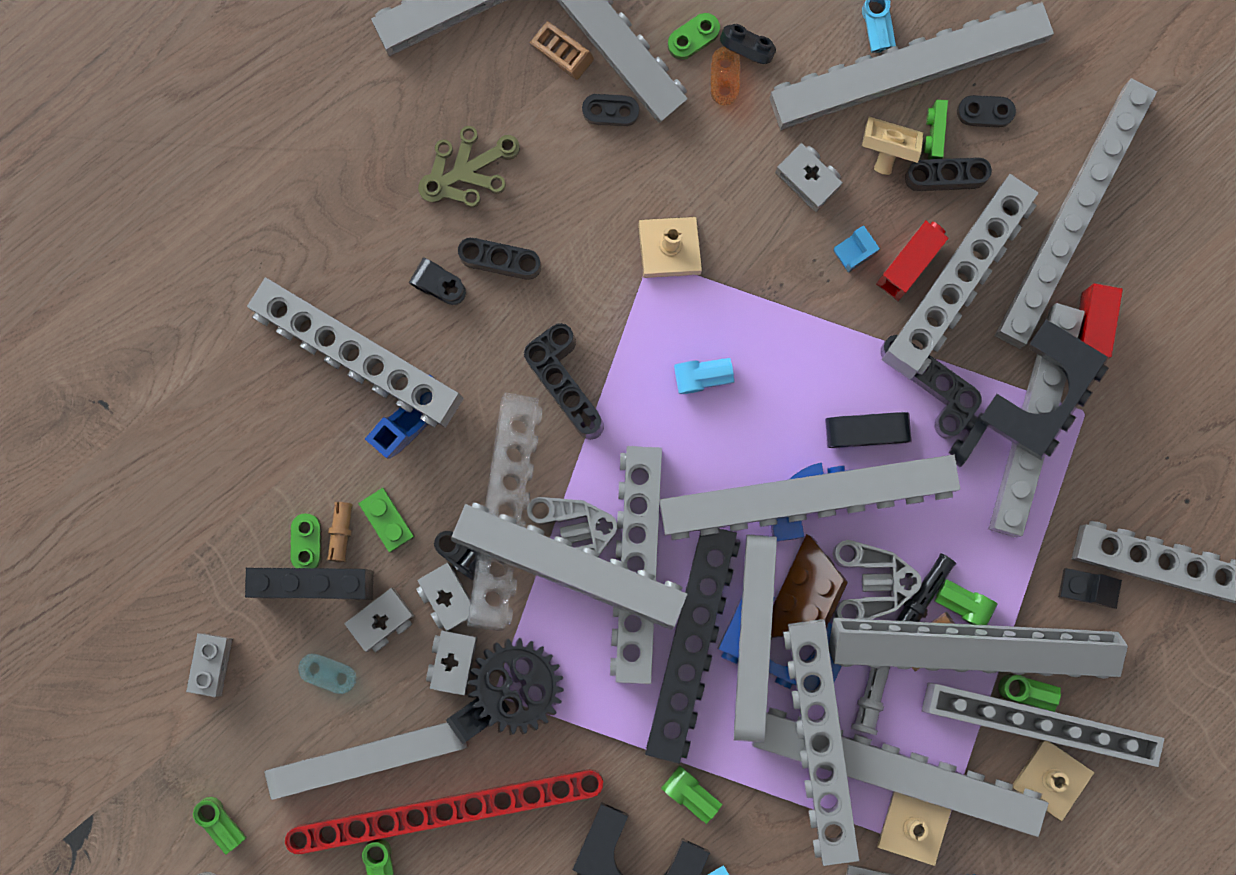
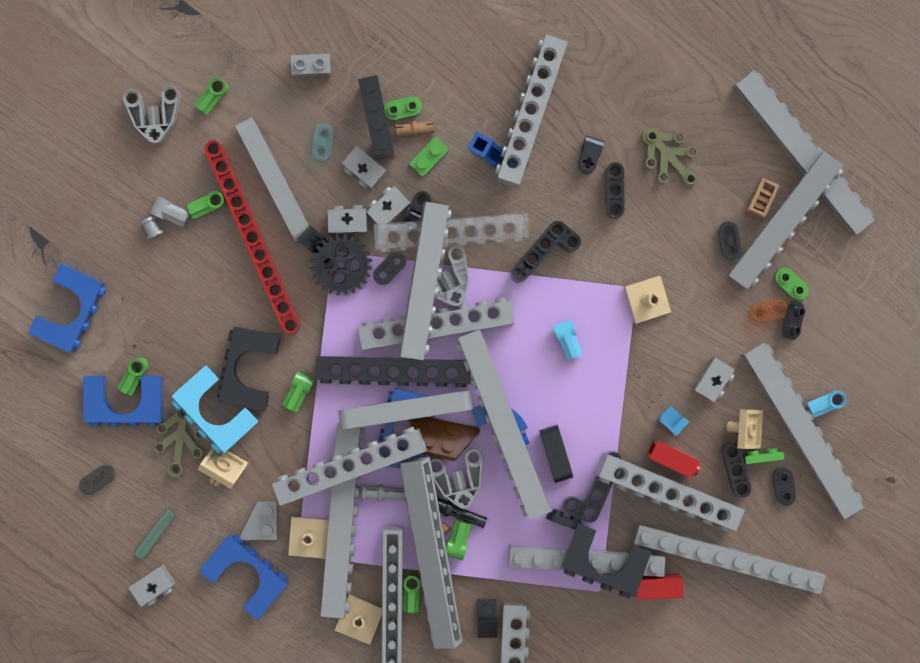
camera: 75 degrees right, 5 degrees up
none -> black plate [373,252,406,285]

